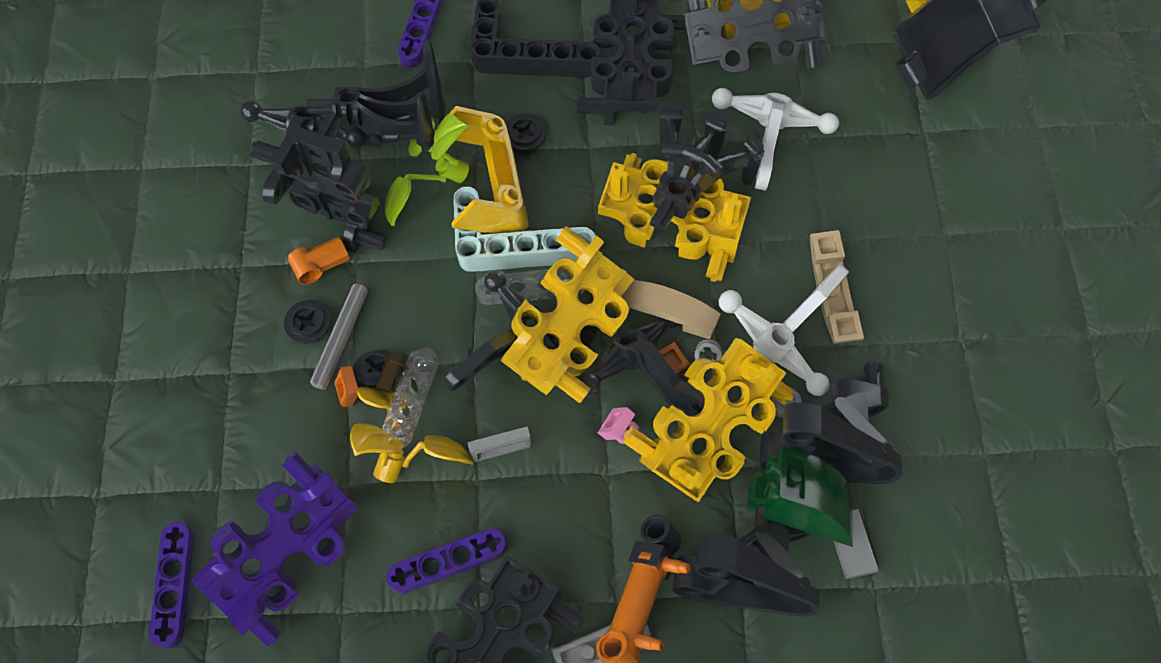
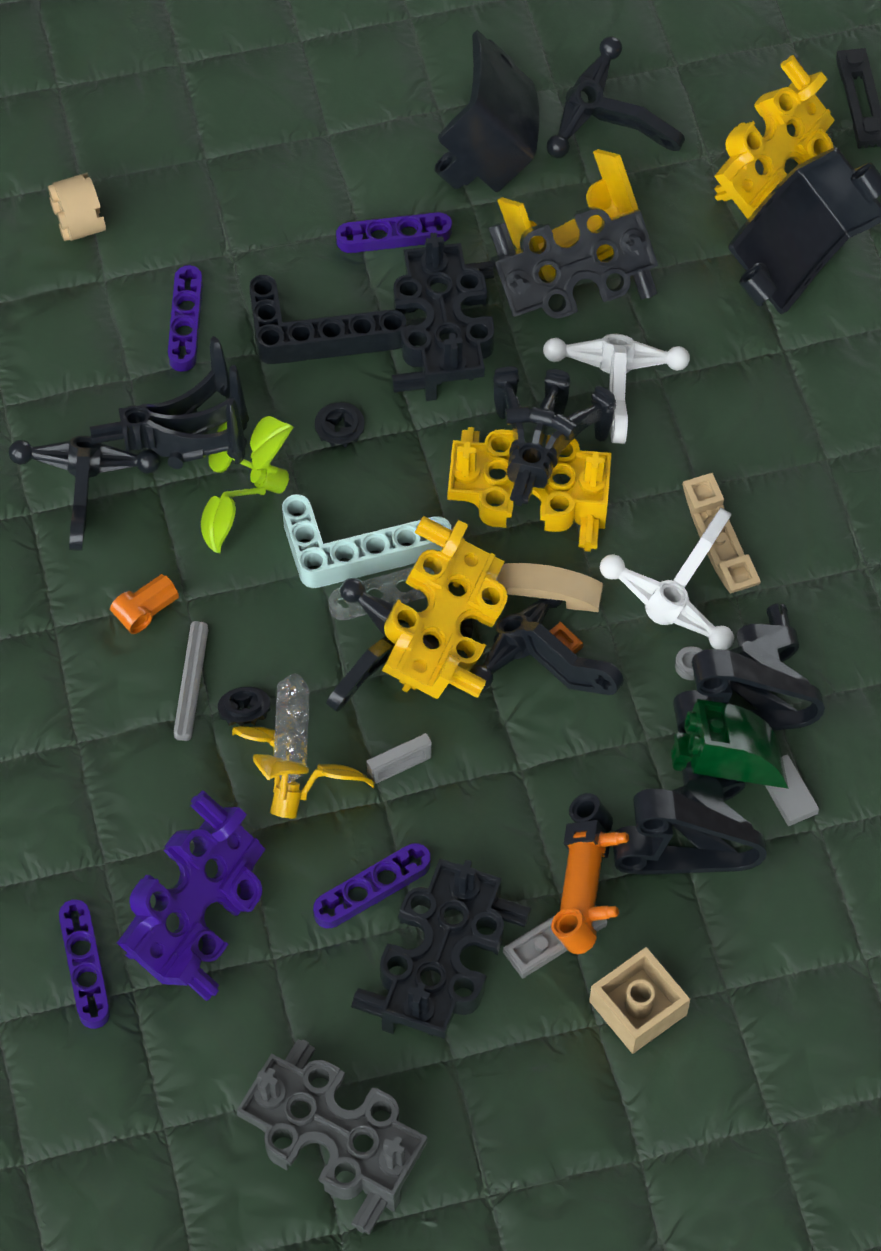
camera: 15 degrees left, 5 degrees down
black gear [250,112,388,253] -> none
black gear [284,300,332,345] -> none
orange tile [334,366,358,407] -> none
dark brown pin [376,353,408,394] -> none
yellow windscreen [435,106,529,234] -> none
bright pink tile [597,407,639,444] -> none
yellow gear [622,338,794,502] -> none
light grey bush [695,339,722,361] -> none

